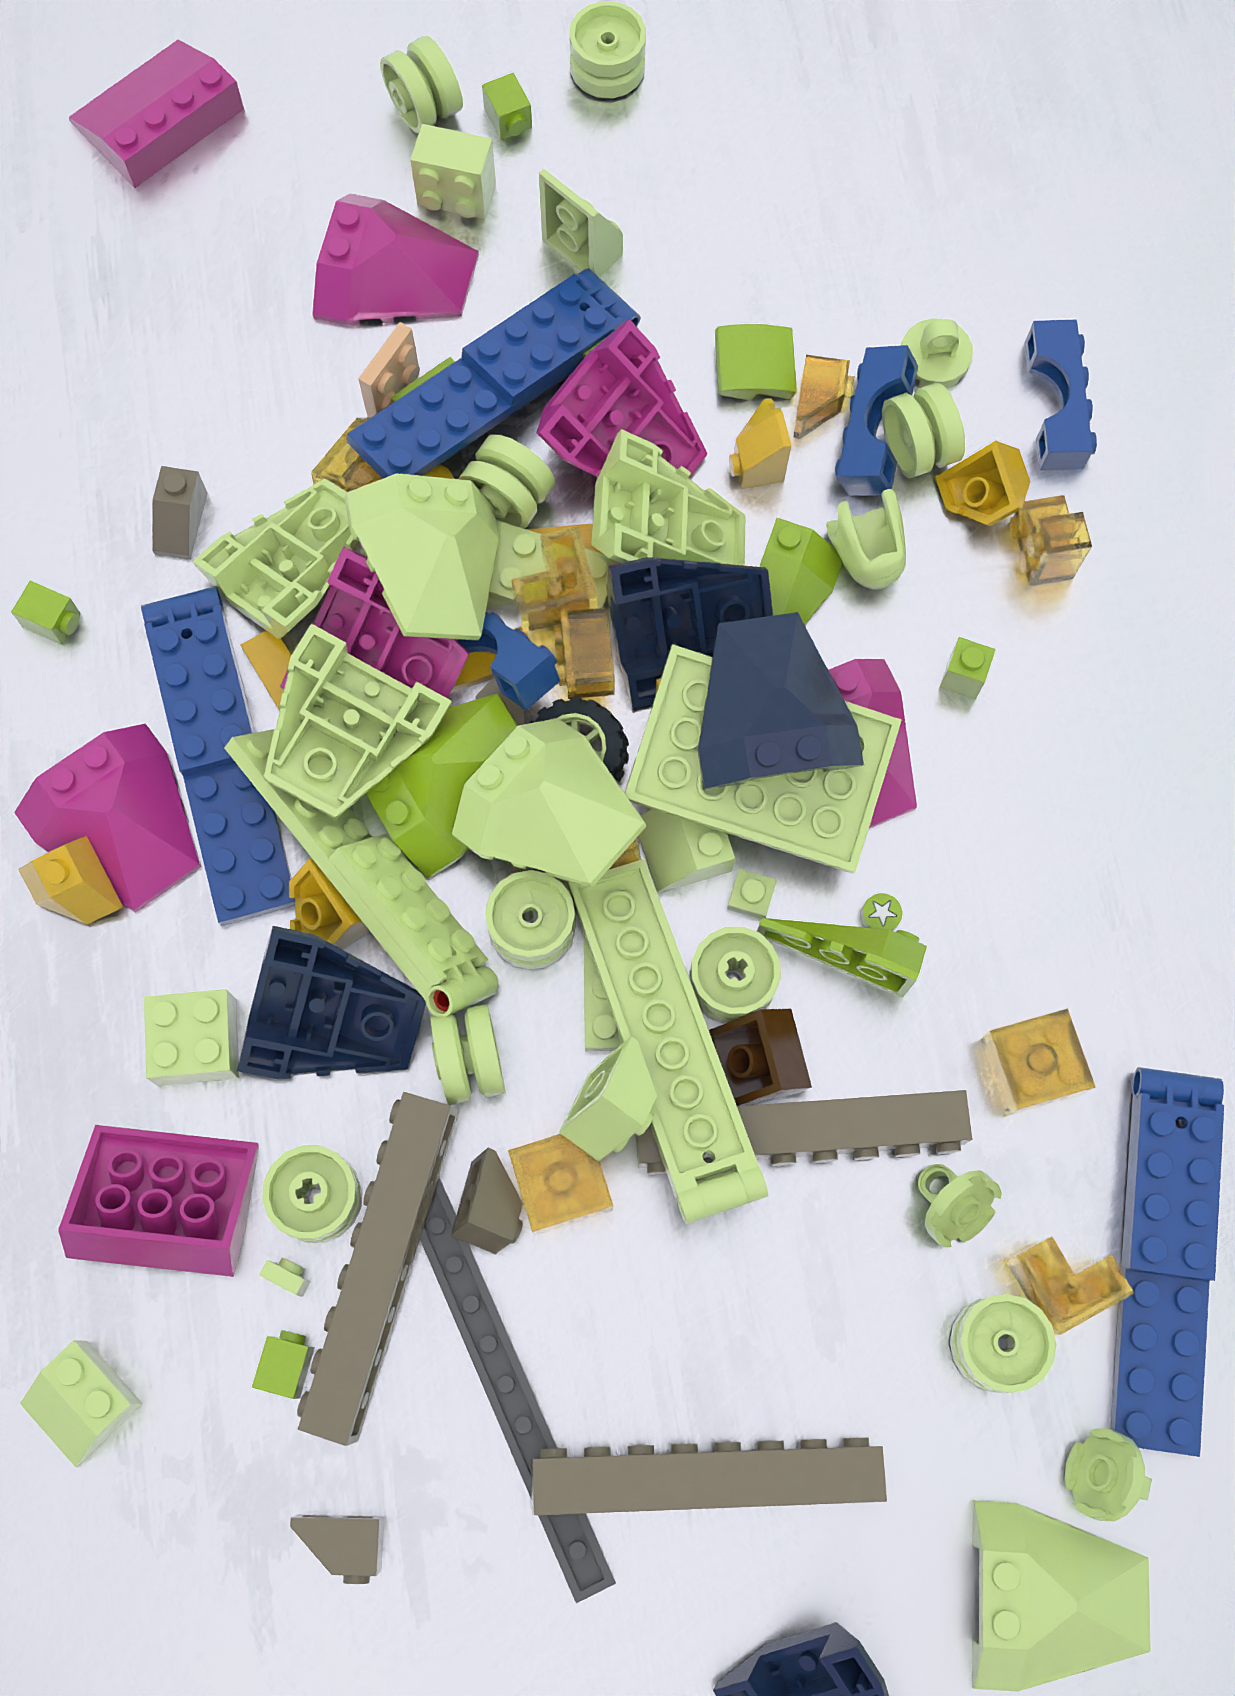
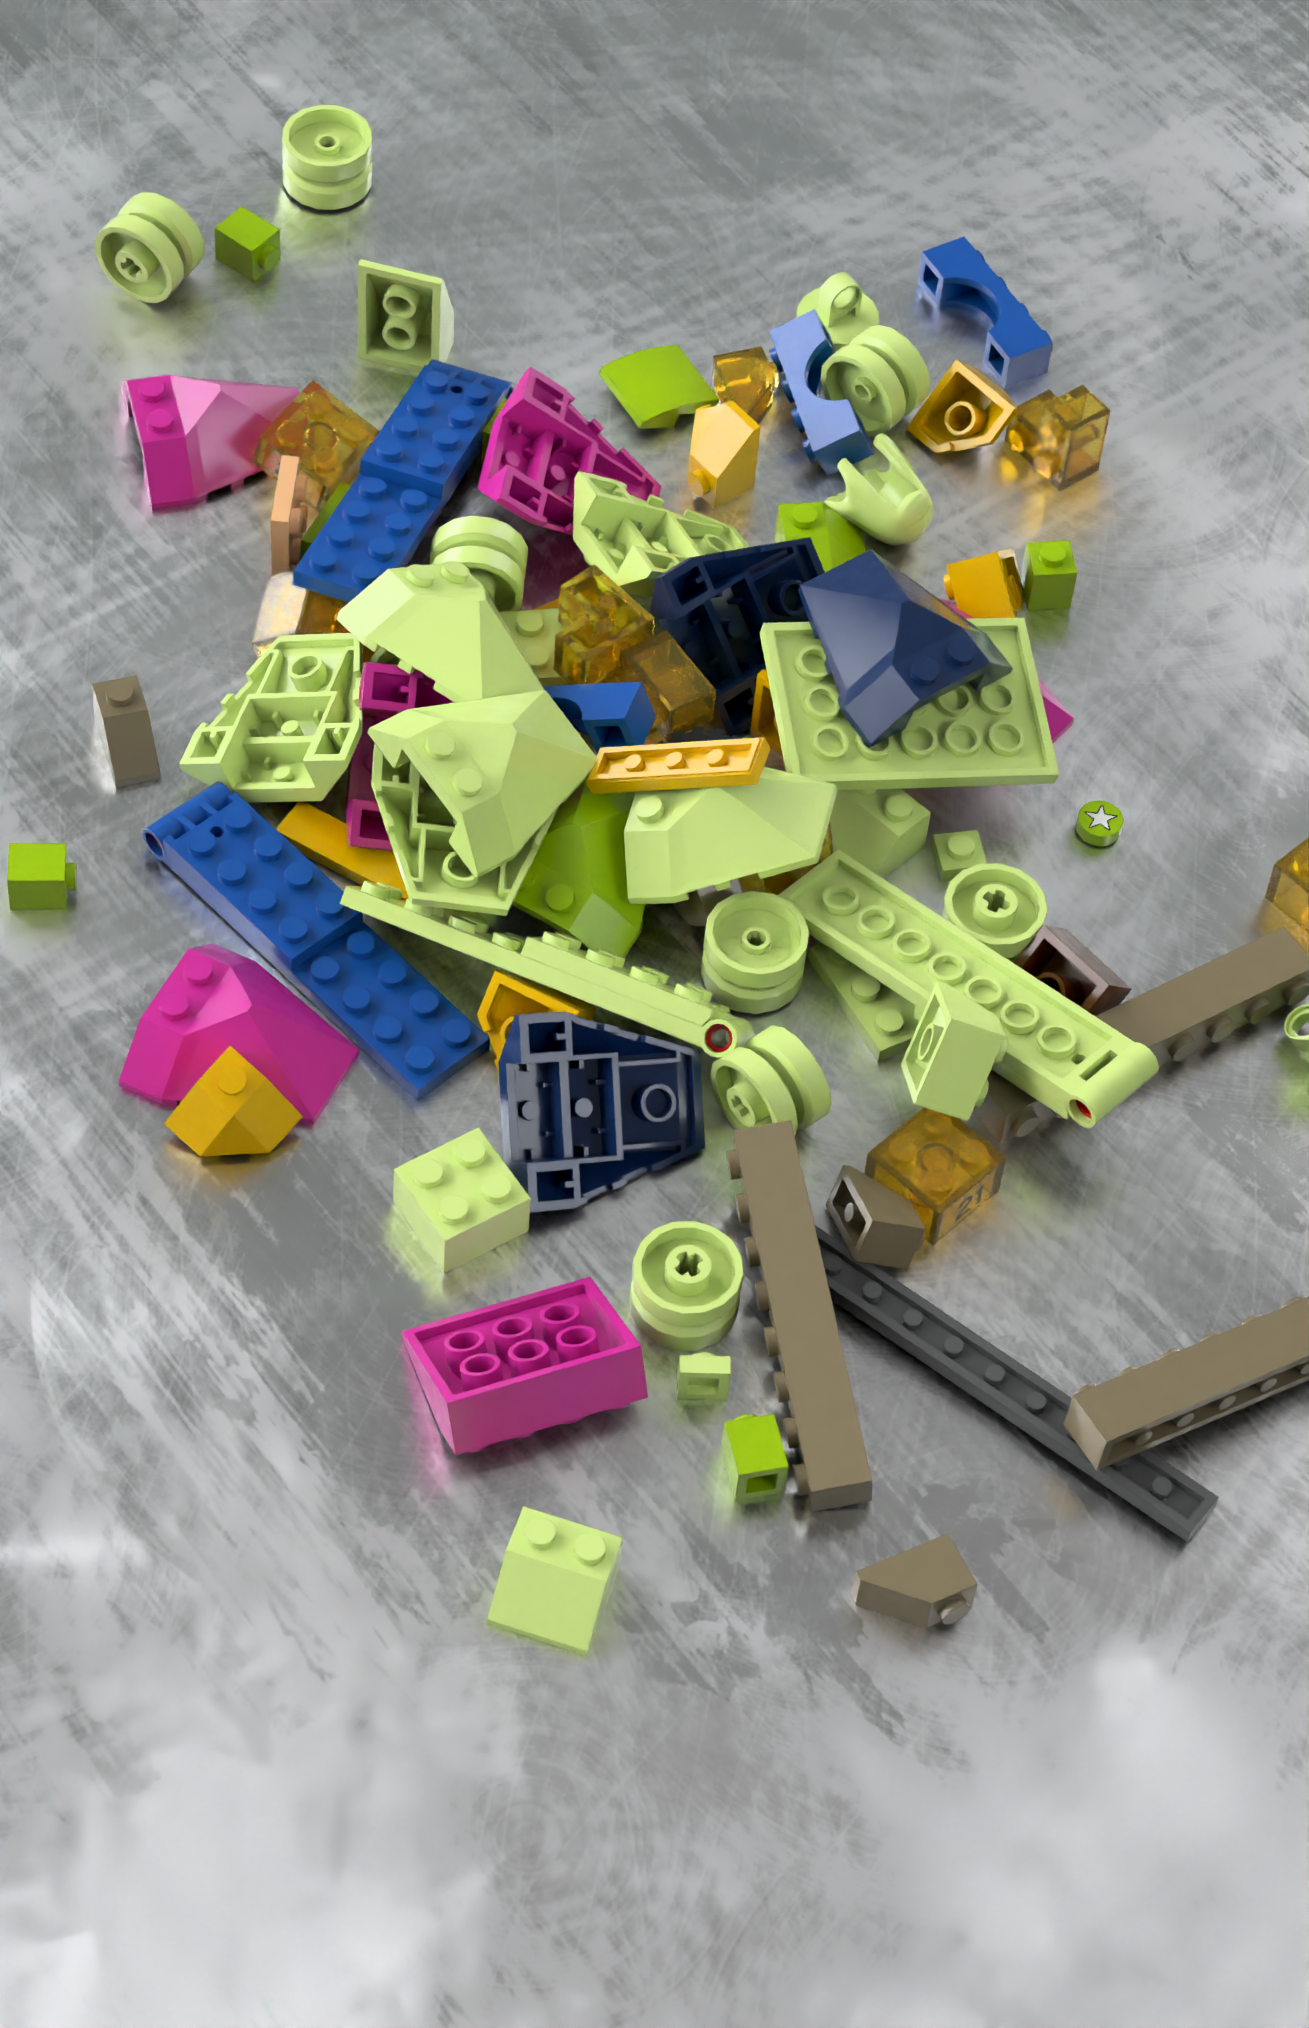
camera: 30 degrees left, 20 degrees down
yellowish green brick [410,124,496,219] -> none
lime wedge [757,918,927,997] -> none
none -> clear yellow brick [253,380,380,513]
none -> yellowish green wedge [367,690,597,878]
none -> yellow tile [586,737,771,794]
none -> yellow slope [943,547,1026,622]

